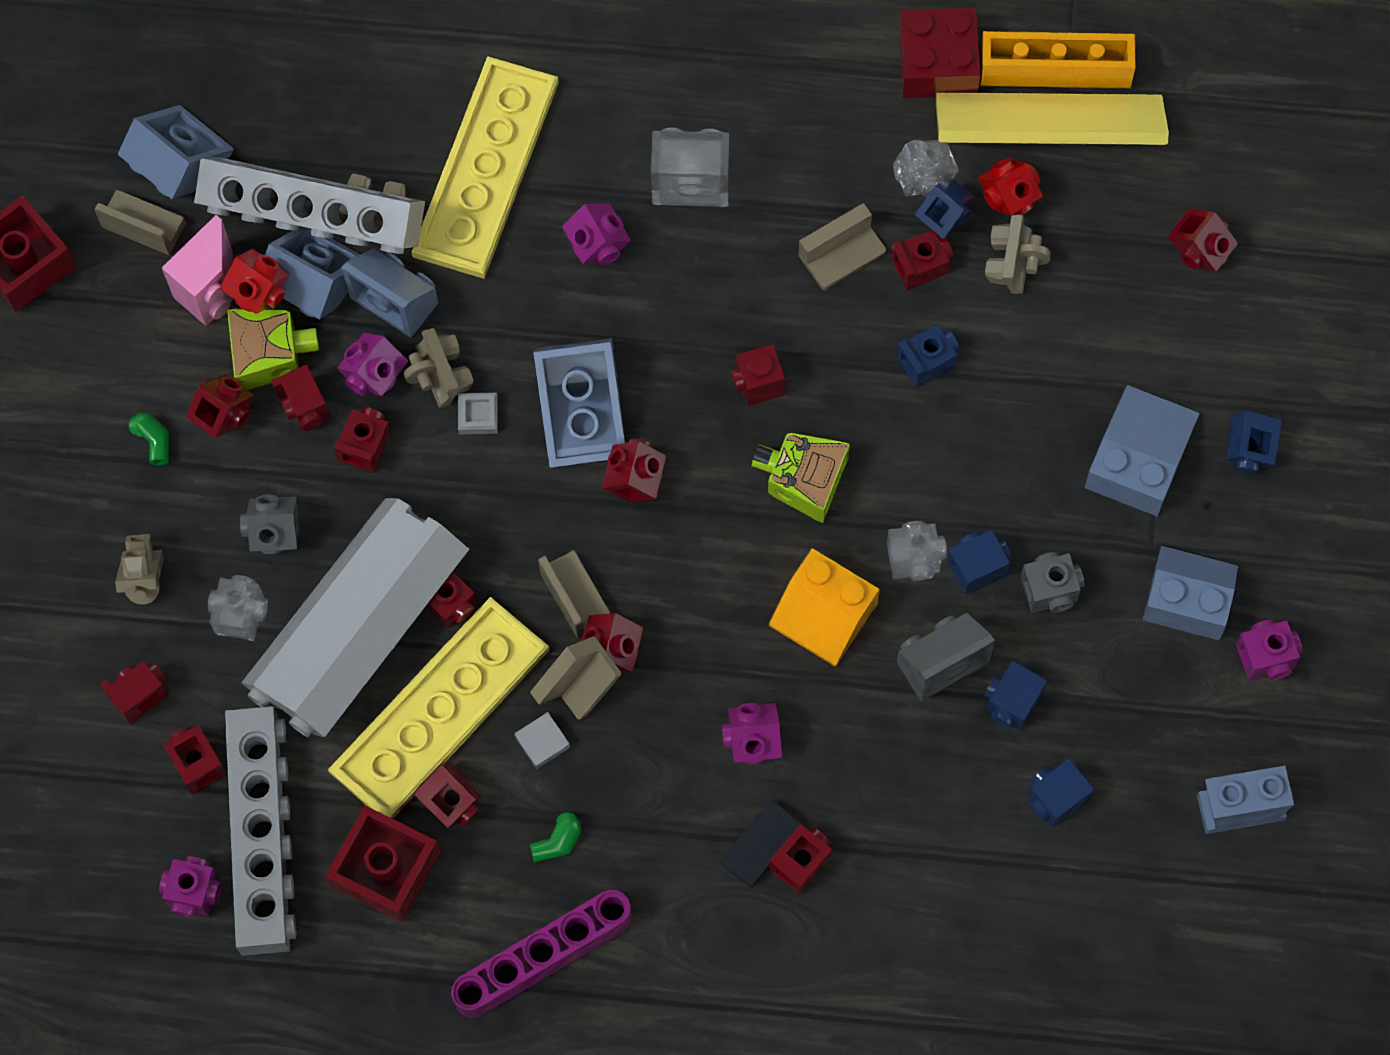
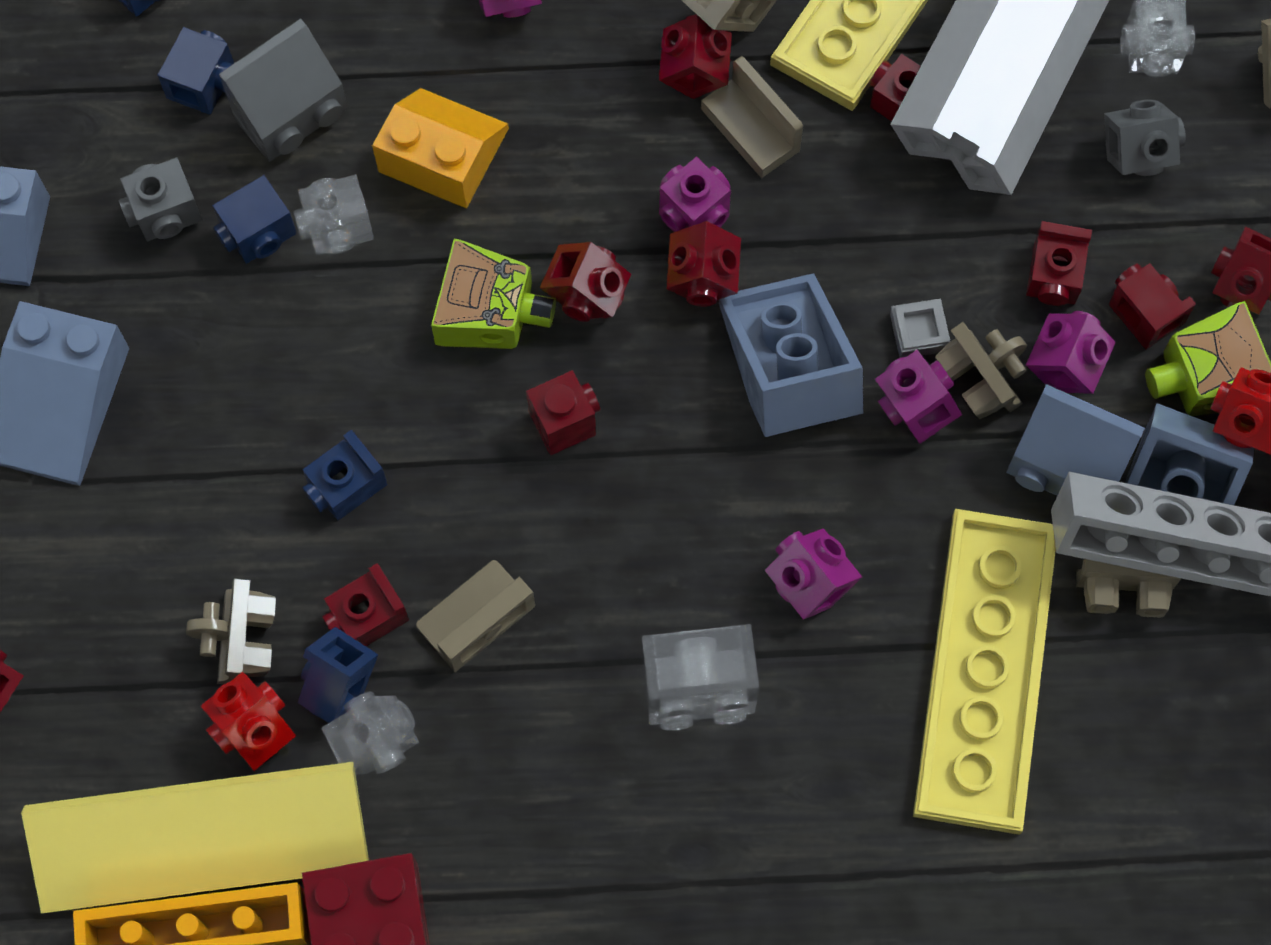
camera: 170 degrees right, 0 degrees up
none -> dark red brick [540,242,632,322]
none -> magenta brick [659,156,731,232]
none -> magenta brick [875,349,962,444]

